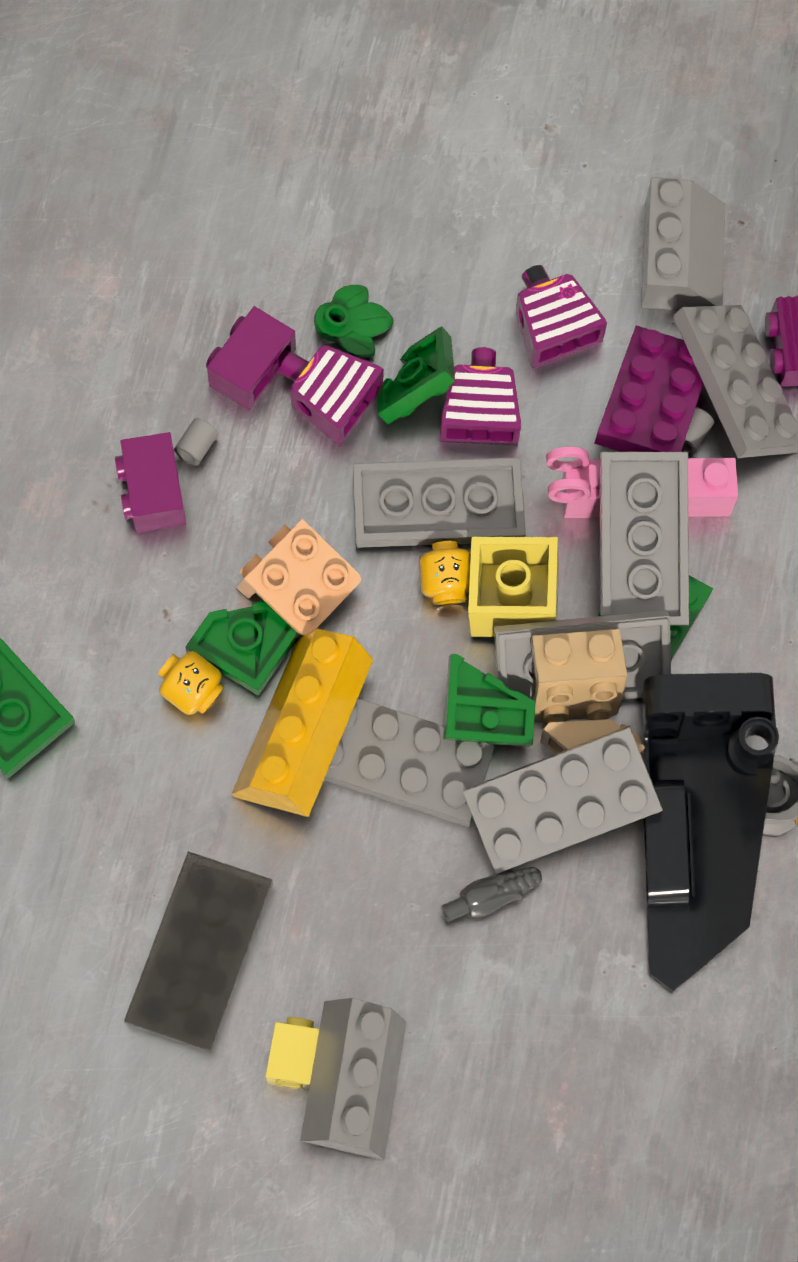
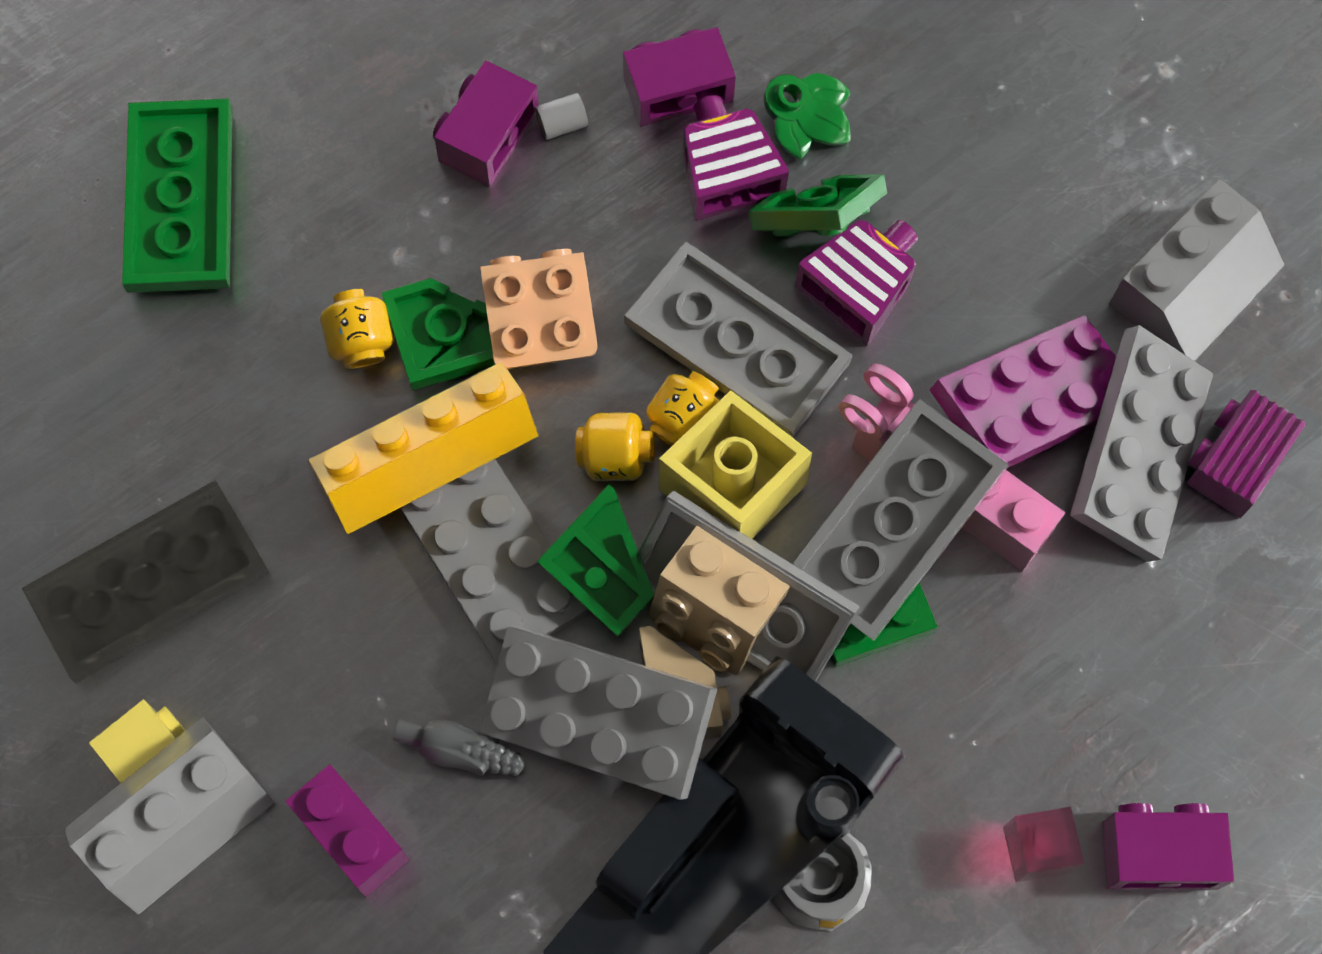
camera: 40 degrees right, 0 degrees up
magenta torso [516,265,607,368] -> none
light grey hinge [682,407,714,455] -> none
none -> magenta brick [285,764,409,897]
none -> yellow head [575,412,655,481]

